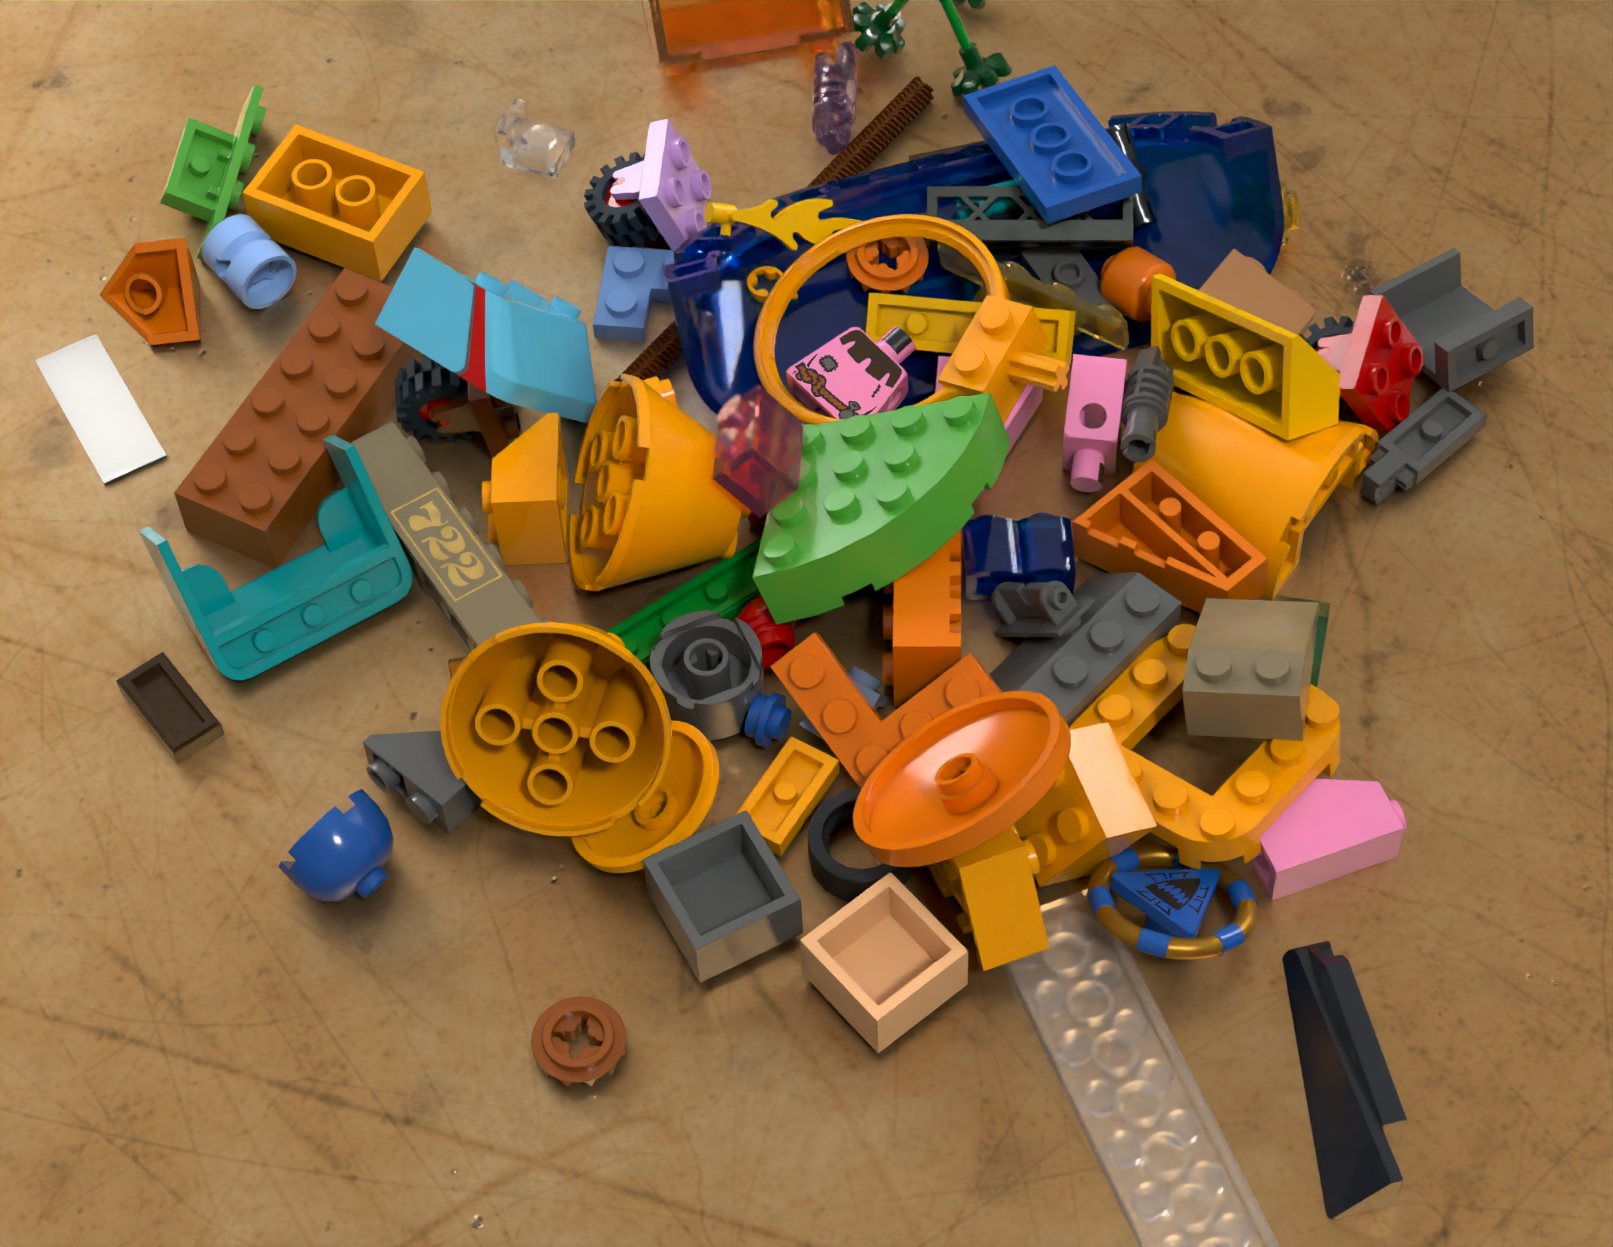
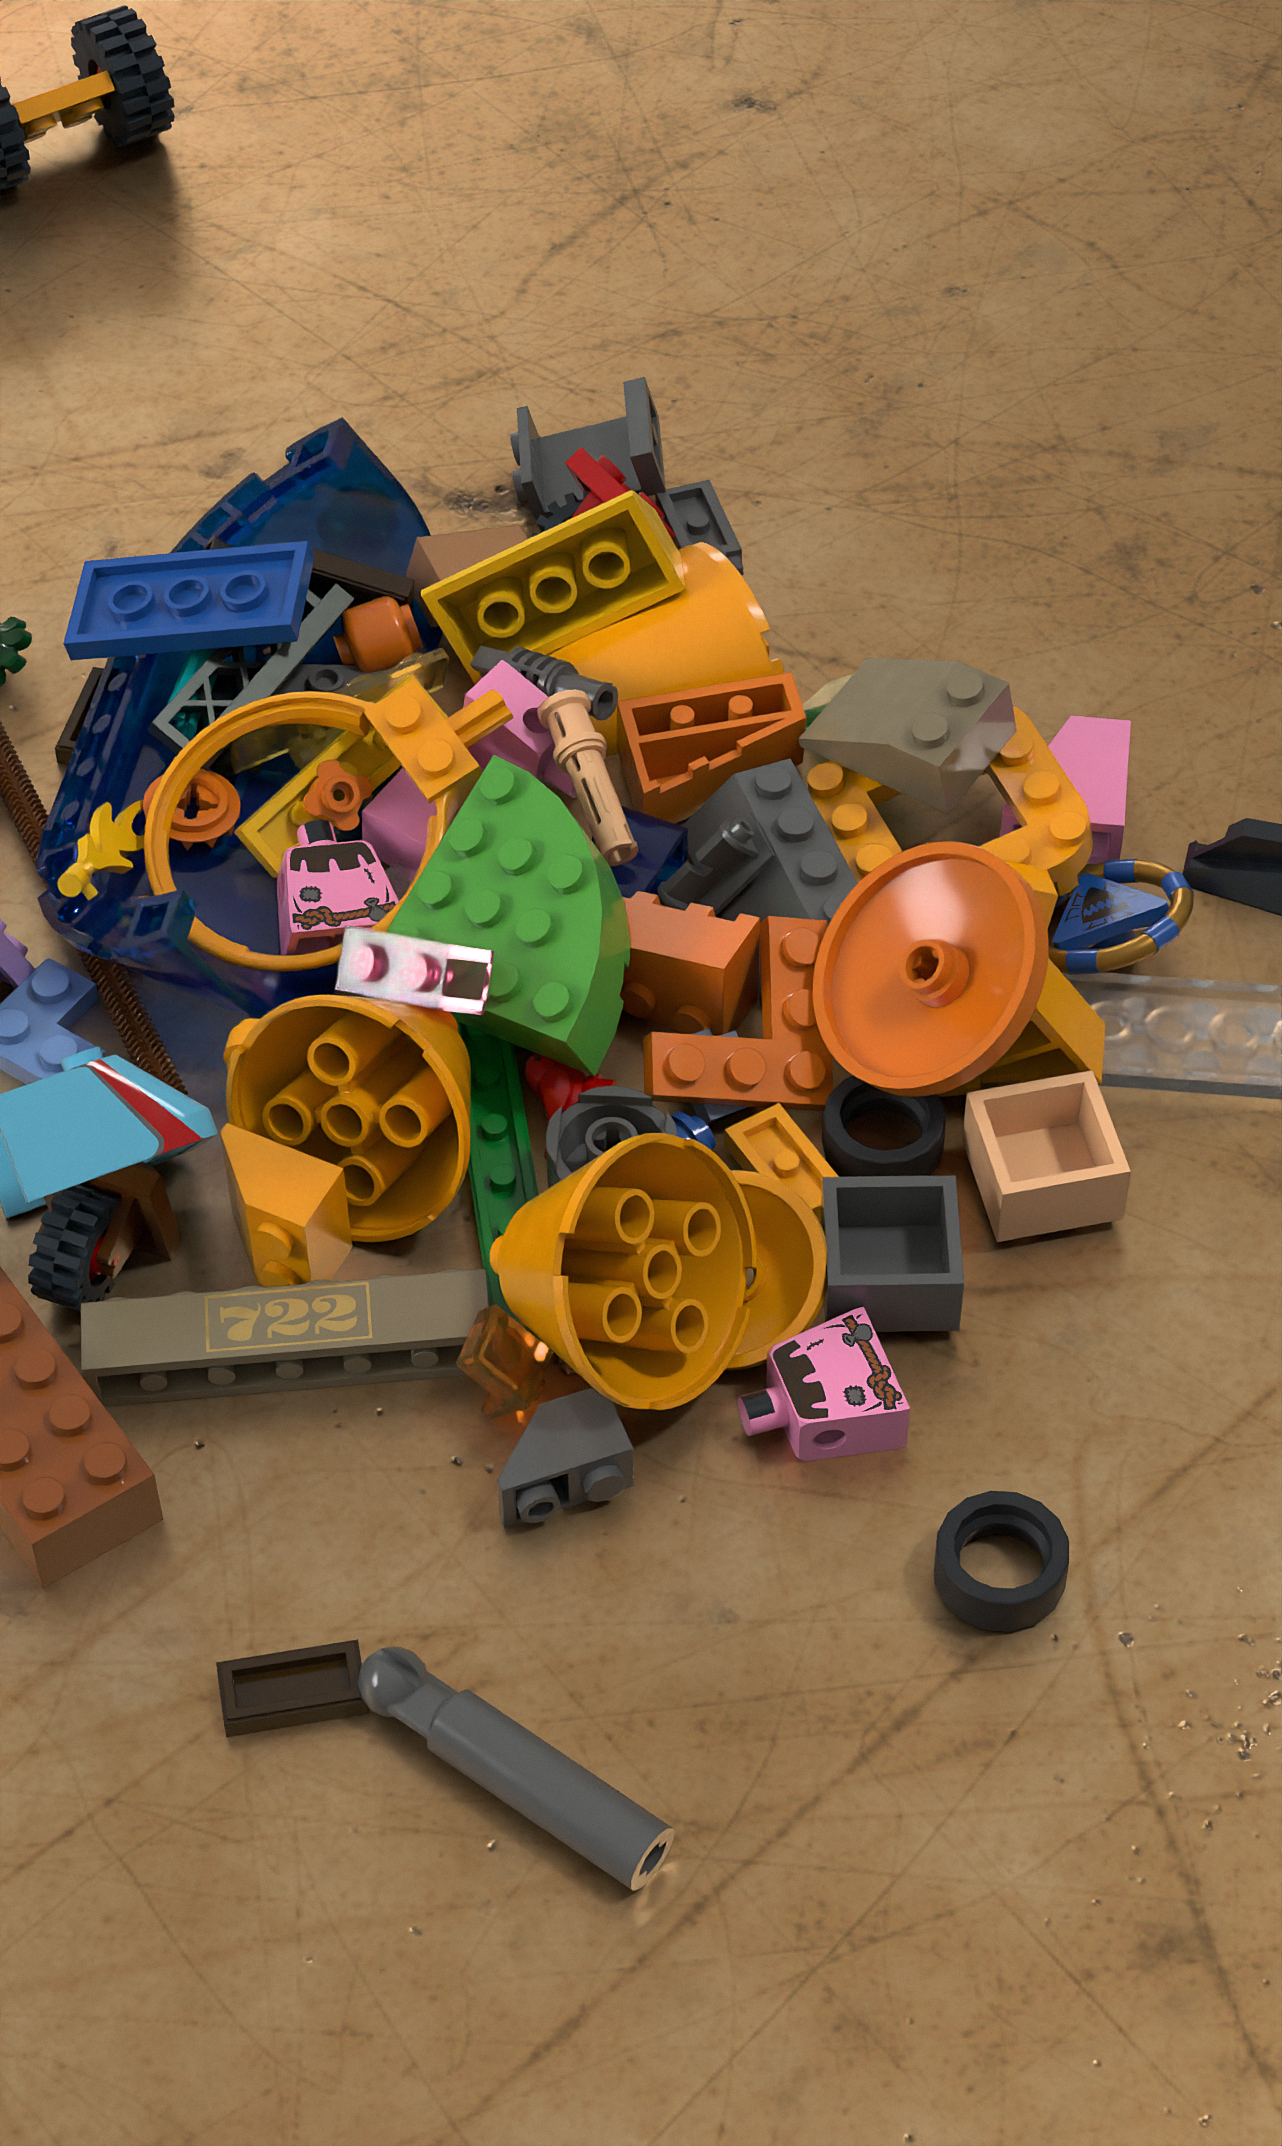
camera: 65 degrees left, 5 degrees down
teal windscreen [139,435,413,680] -> none
blue cylinder [278,789,394,902] -> none
dark orange gear [531,997,626,1087] -> none
none -> orange plate [303,760,372,831]
none -> dark brown tile [309,548,414,612]
none -> dark grey piece [358,1646,675,1891]
none -> light nougat pin [537,689,639,866]
none -> bright pink torso [737,1306,910,1461]
none -> black tyre [934,1491,1069,1632]

